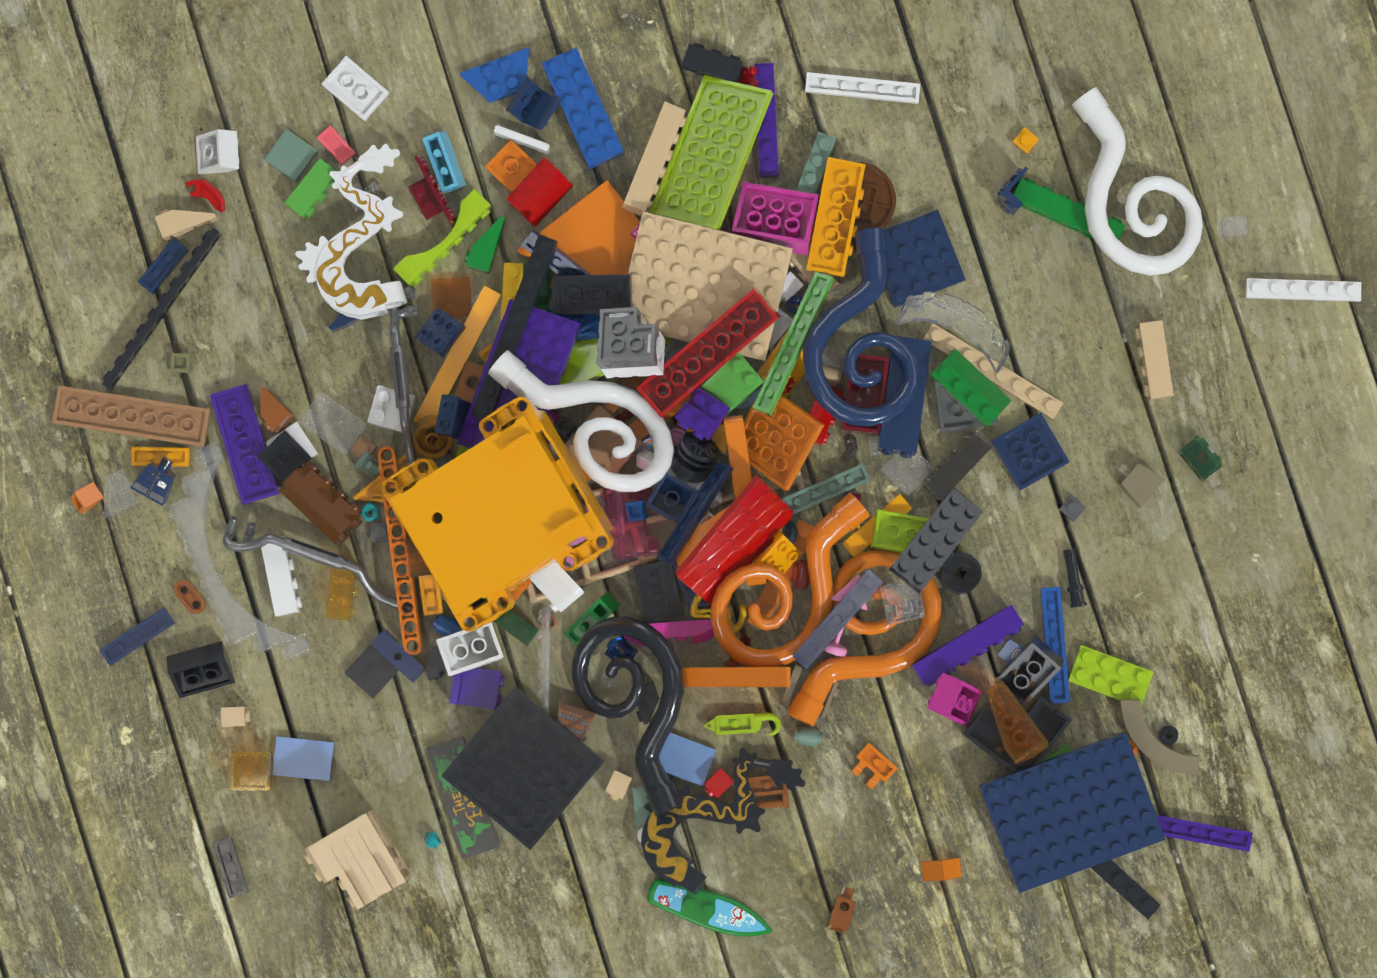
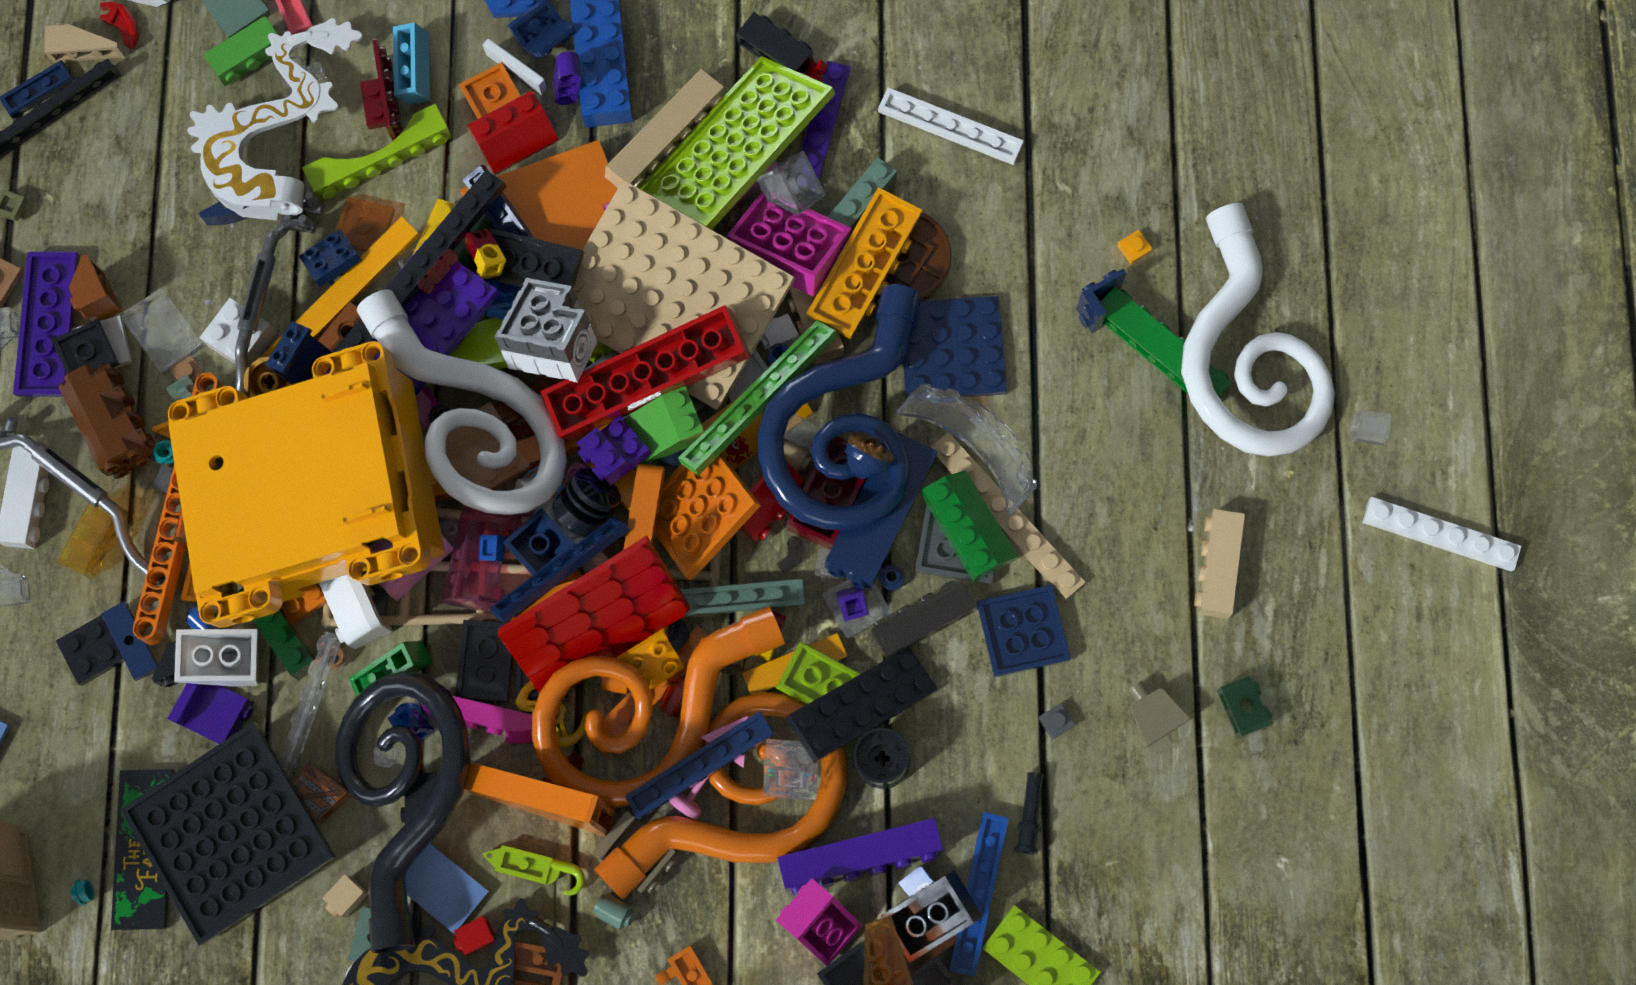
camera: 25 degrees right, 10 degrees down
green slope [464,216,506,274] -> none
none -> clear red axle [417,249,459,294]
none -> yellow leg [465,229,506,279]
none -> dark purple beam [553,51,581,105]
none -> clear slope [757,151,826,215]
none -> dark purple slope [836,587,869,622]
none -> hair [845,433,894,479]
none -> dark blue plate [879,565,905,591]

